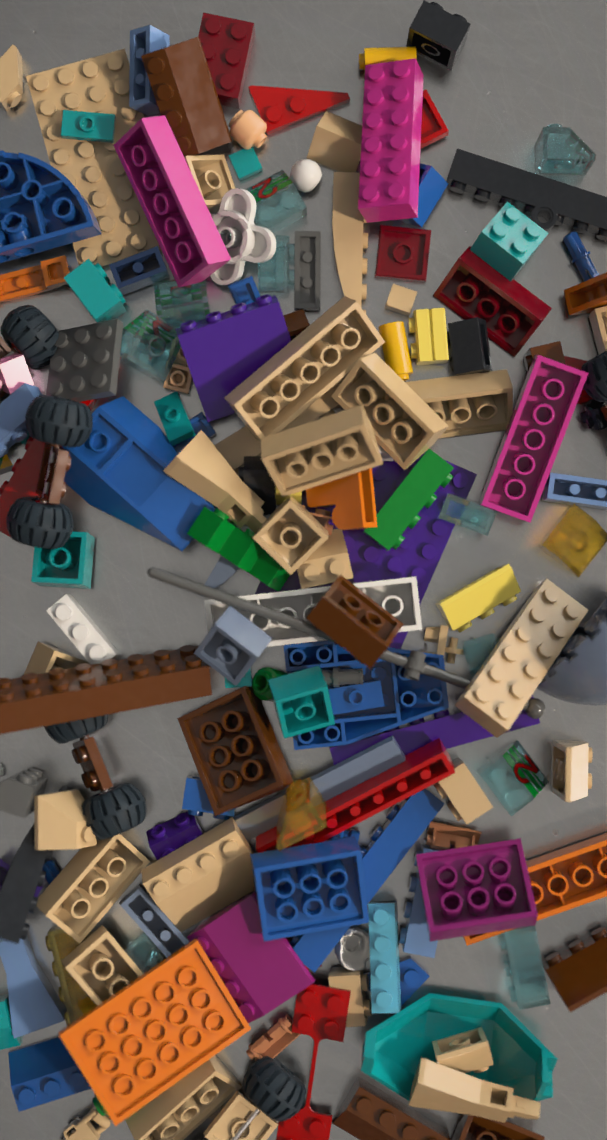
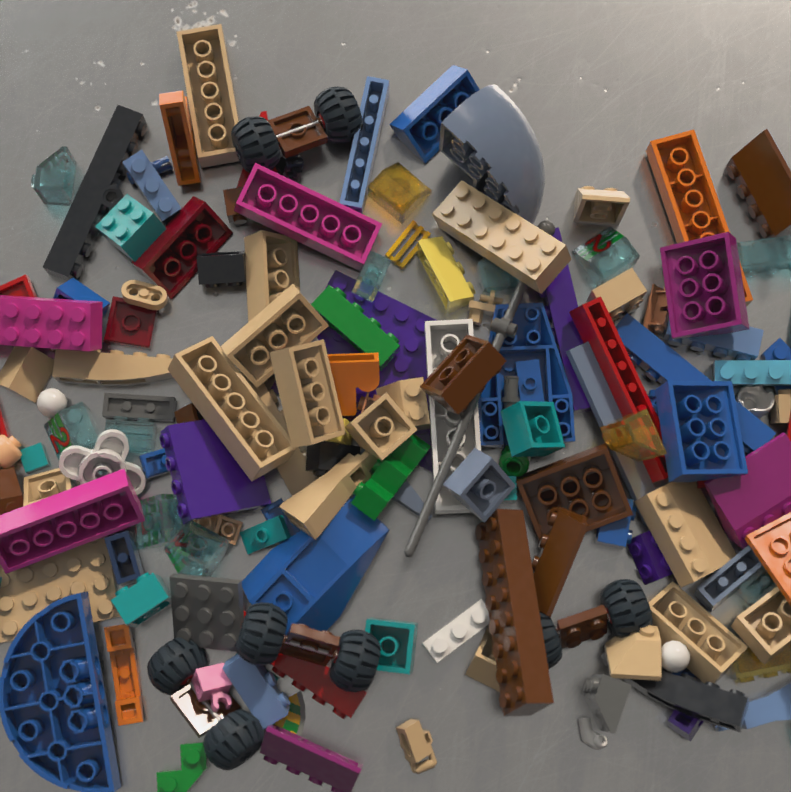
camera: 90 degrees left, 10 degrees down
yellow brick [378,321,413,381] -> none
tan slope [385,284,417,317] -> none
light yellow brick [408,308,449,366] -> none
none -> tan plate [121,280,168,310]
none -> medium blue brick [122,149,181,222]
none -> yellow tile [385,220,431,270]
none -> reddish brown slope [531,507,588,617]
none -> white piece [661,641,690,672]

